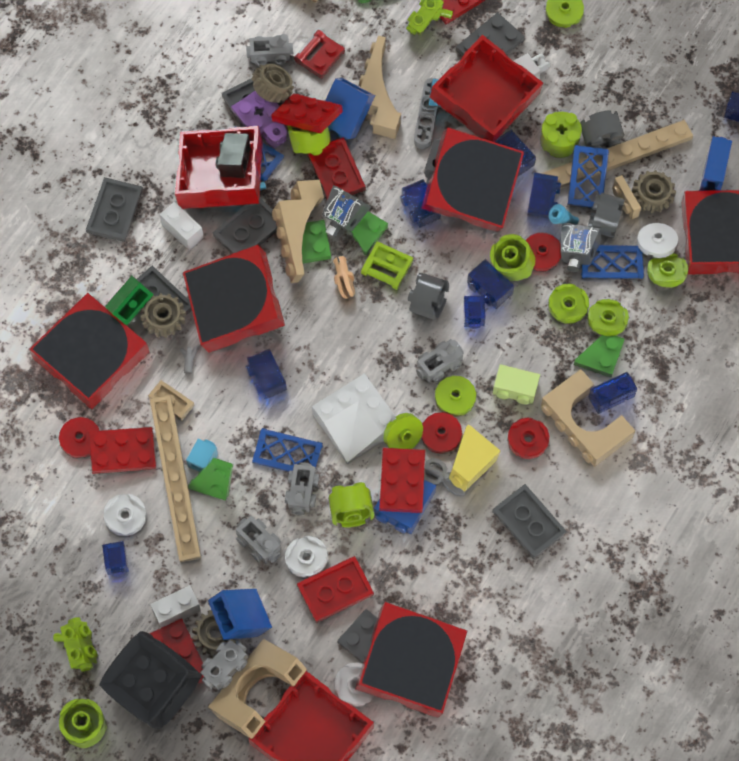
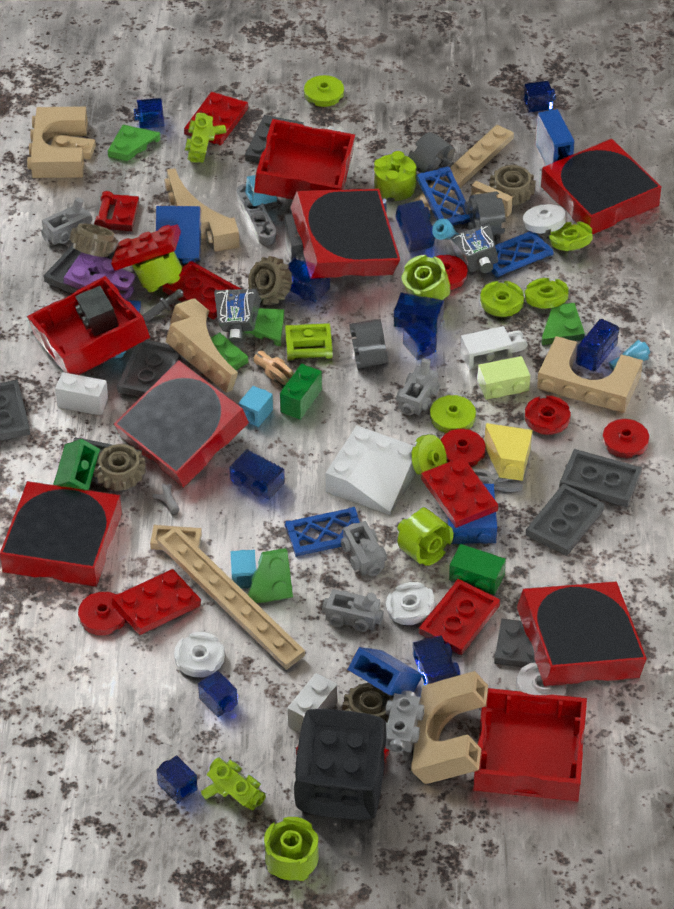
camera: 30 degrees left, 20 degrees down
none -> dark grey piece [142,289,184,322]
none -> clear blue brick [156,755,198,804]
none -> medium azure brick [238,386,273,427]
none -> dark tan gear [248,256,292,305]
none -> green brick [280,363,322,420]
none -> clear blue brick [412,635,460,685]
none -> green brick [449,544,506,595]
none -> white brick [460,326,528,370]
none -> dark grey plate [526,484,605,556]
none -> red plate [602,419,650,459]
none -> medium azure cone [609,340,650,370]

